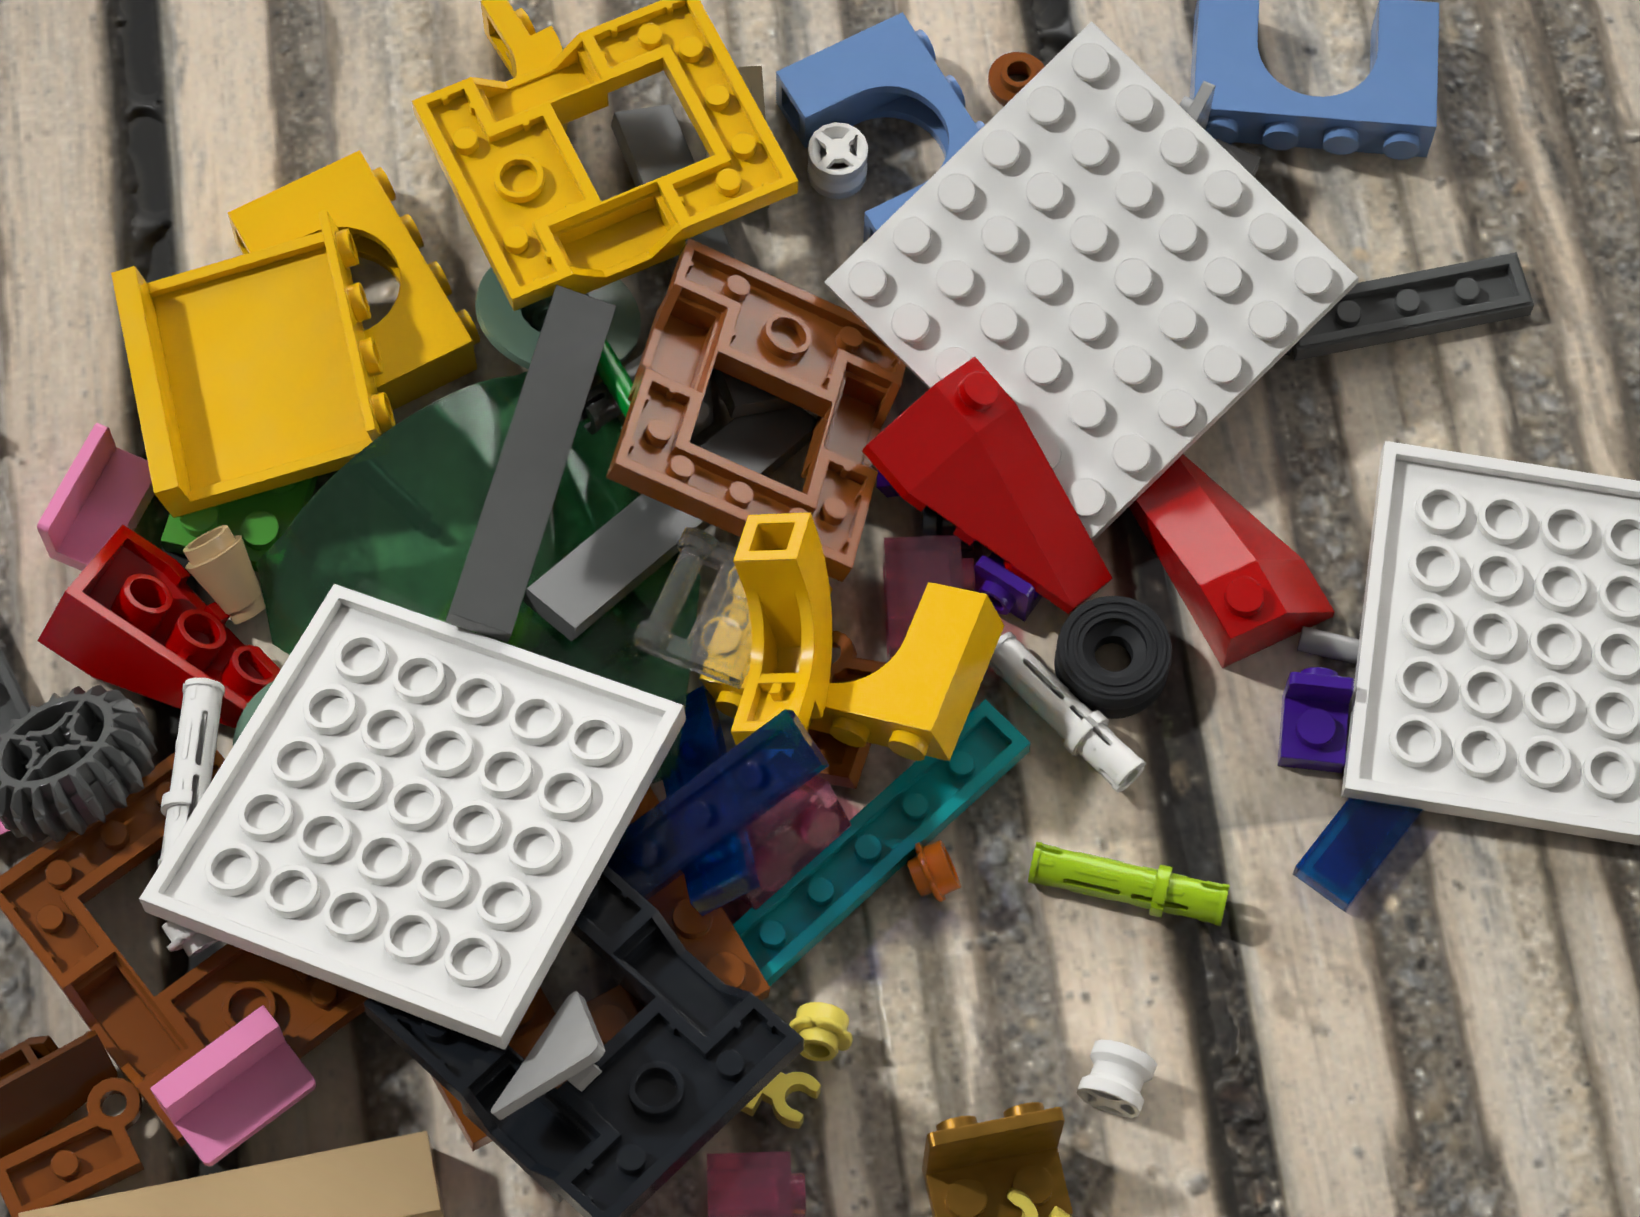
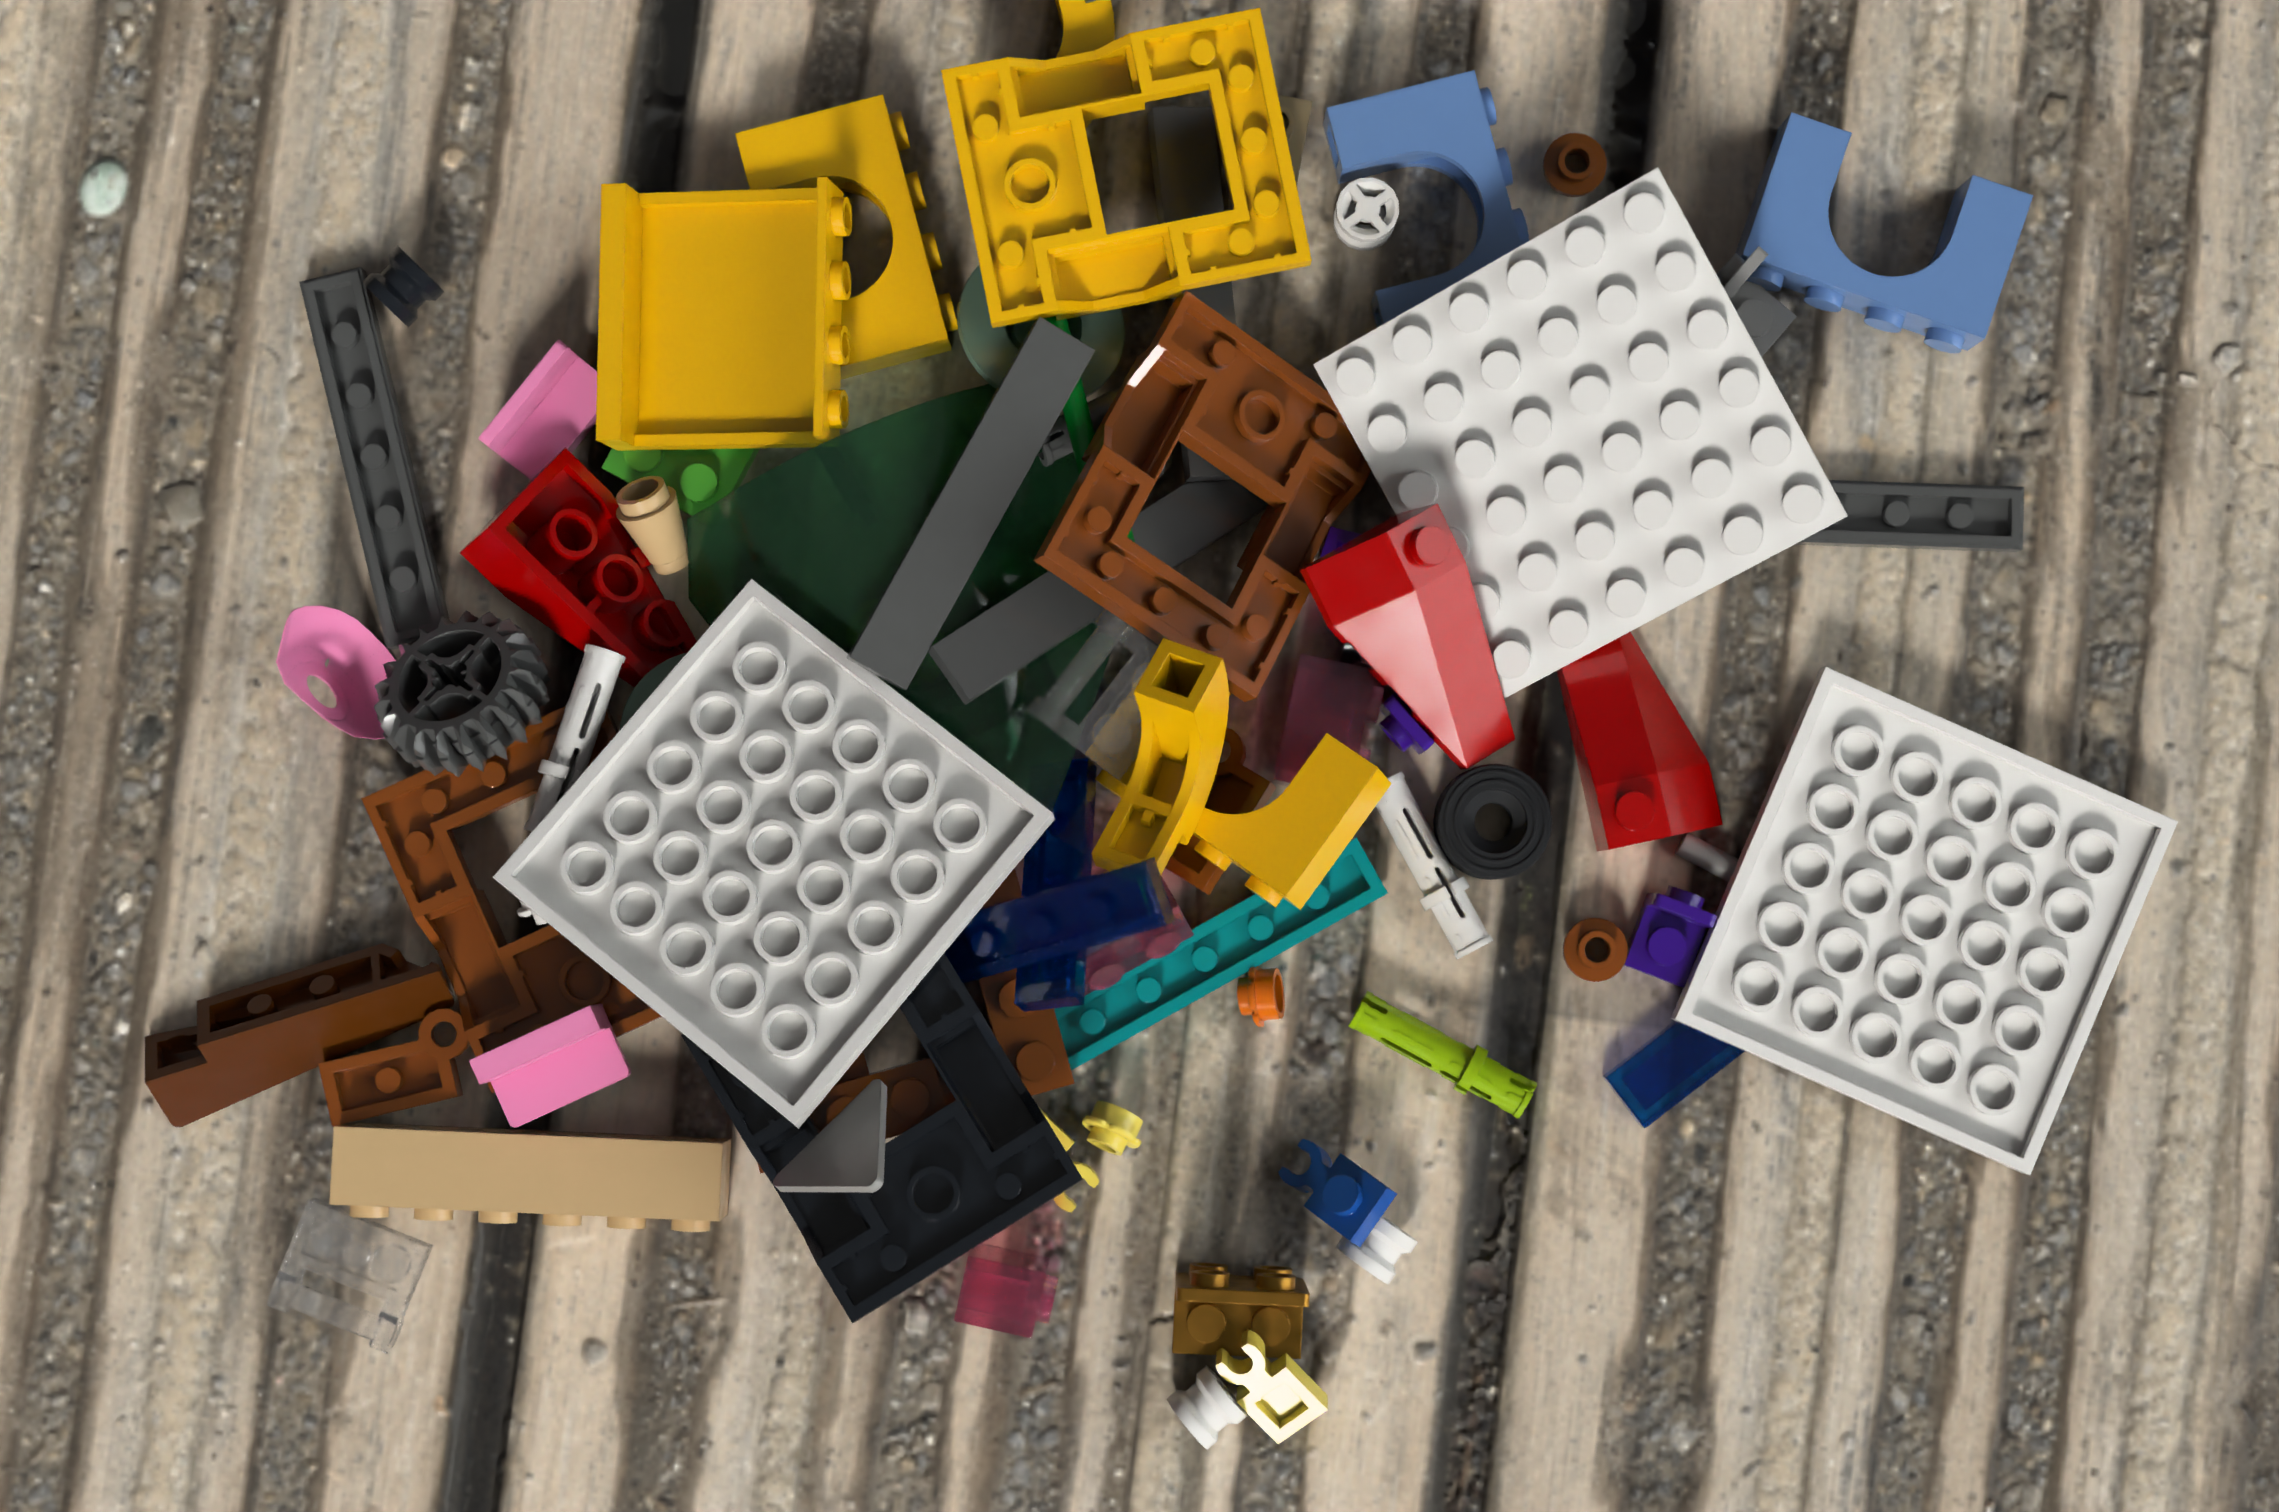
camera: 15 degrees right, 20 degrees up
none -> blue plate [1278,1139,1397,1247]
none -> dark orange plate [1563,918,1628,982]

